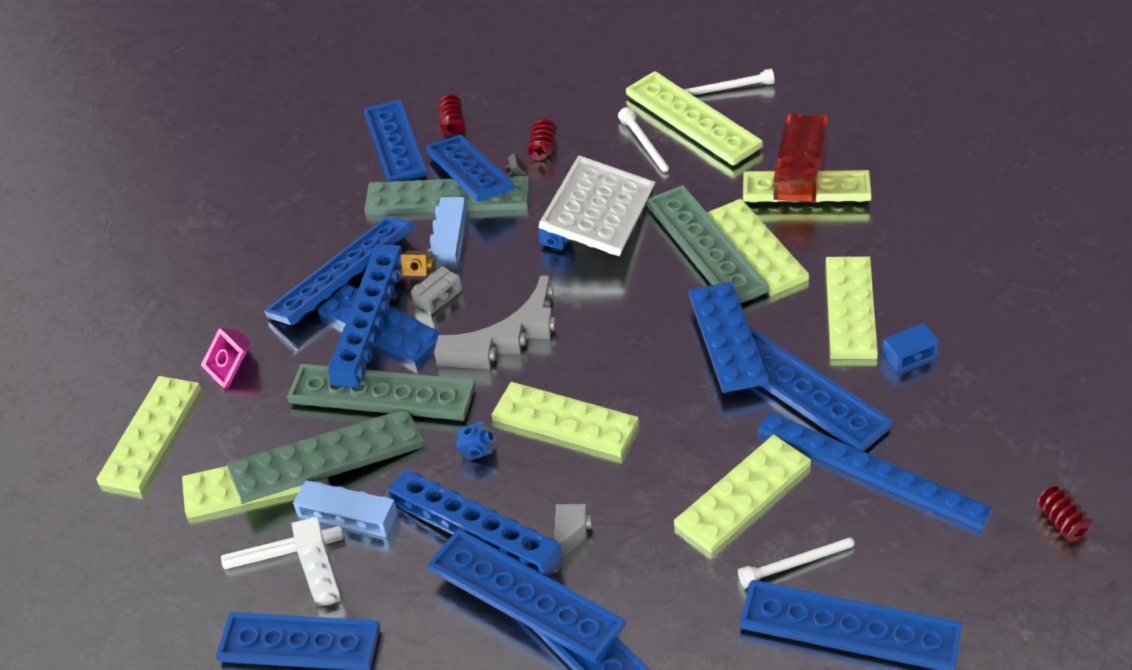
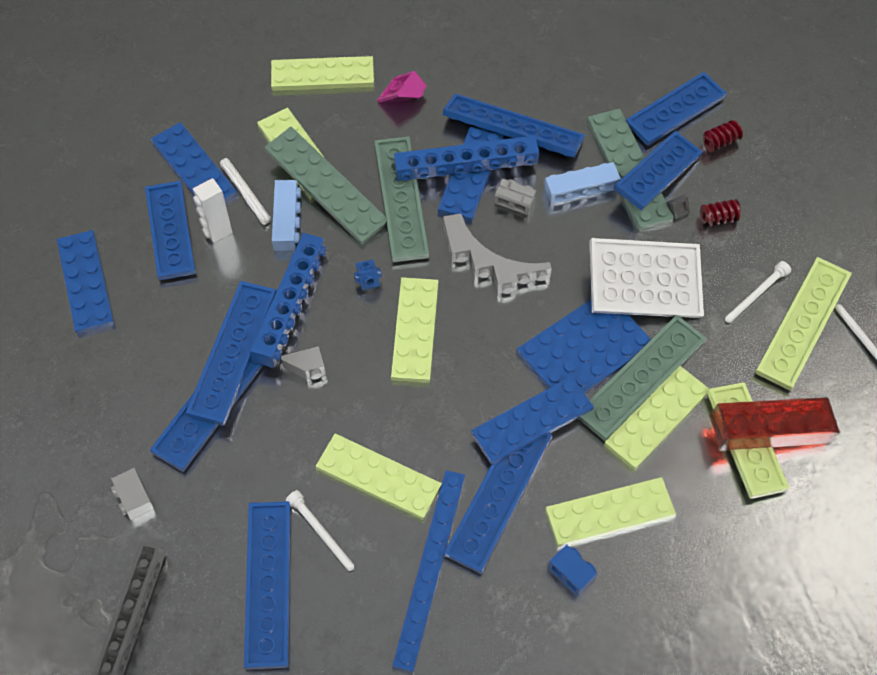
camera: 65 degrees right, 15 degrees up
pearl gold brick [401,251,436,276] -> none
none -> blue plate [150,122,237,202]
none -> blue plate [516,299,651,393]

